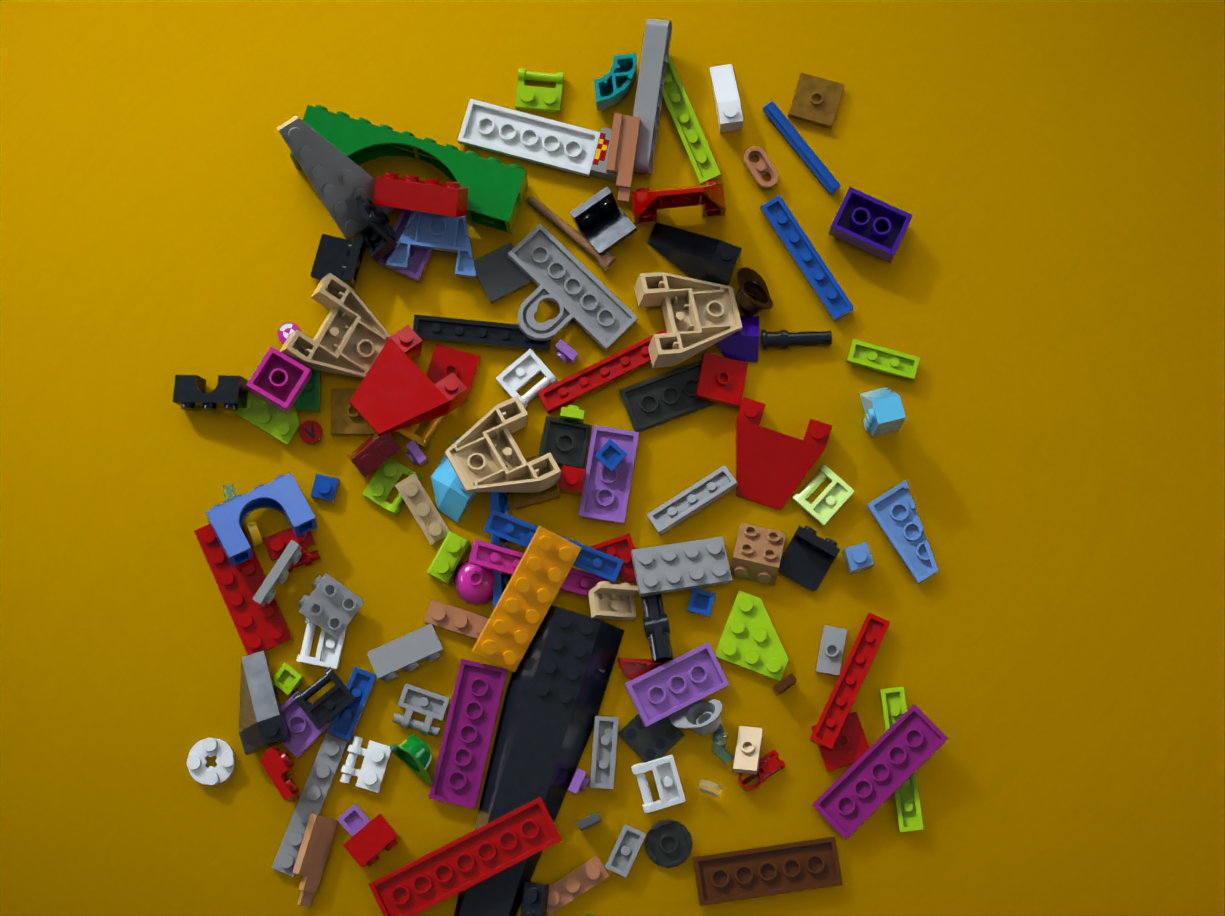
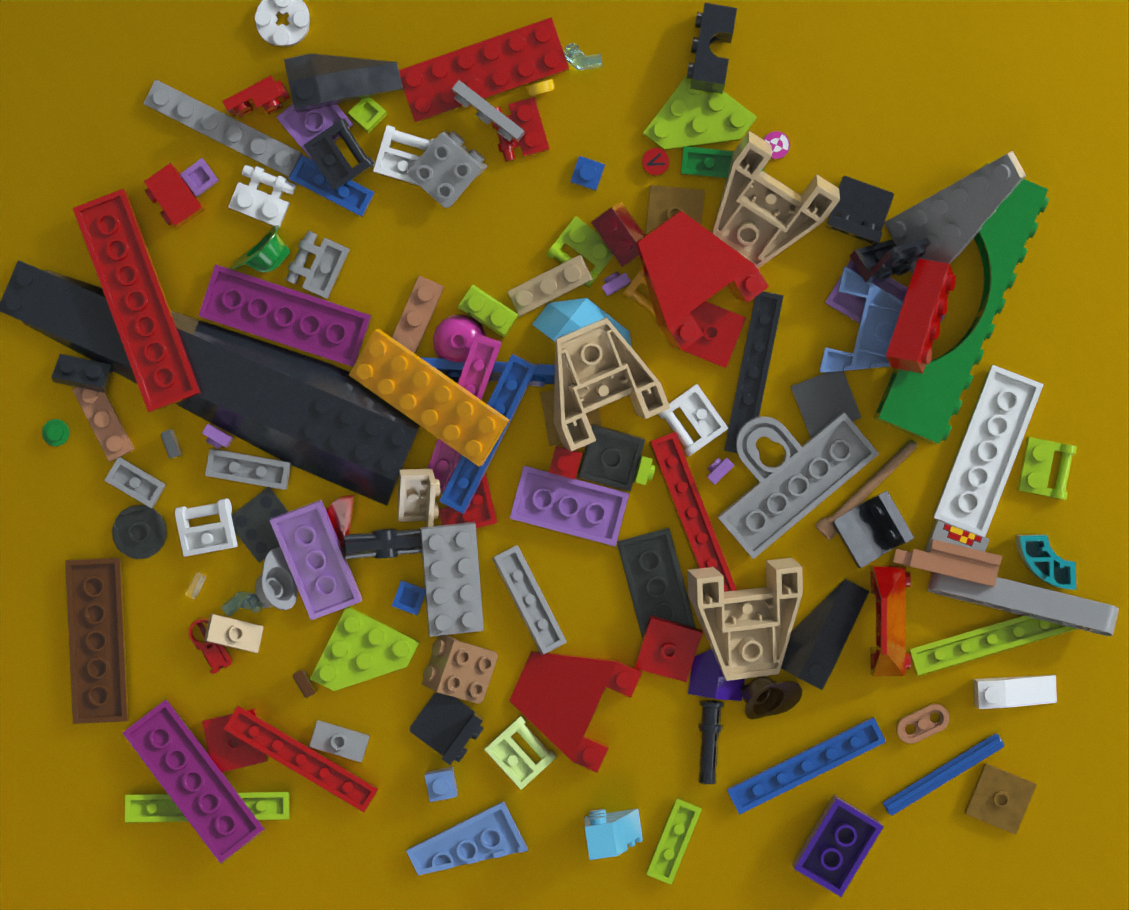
camera: 85 degrees right, 10 degrees up
arch [206,473,318,567] -> none
dark pink brick [246,346,312,415] -> none
nougat piece [293,813,338,907] -> none
light grey brick [367,623,444,682] -> none
blue plate [594,439,627,472] -> none

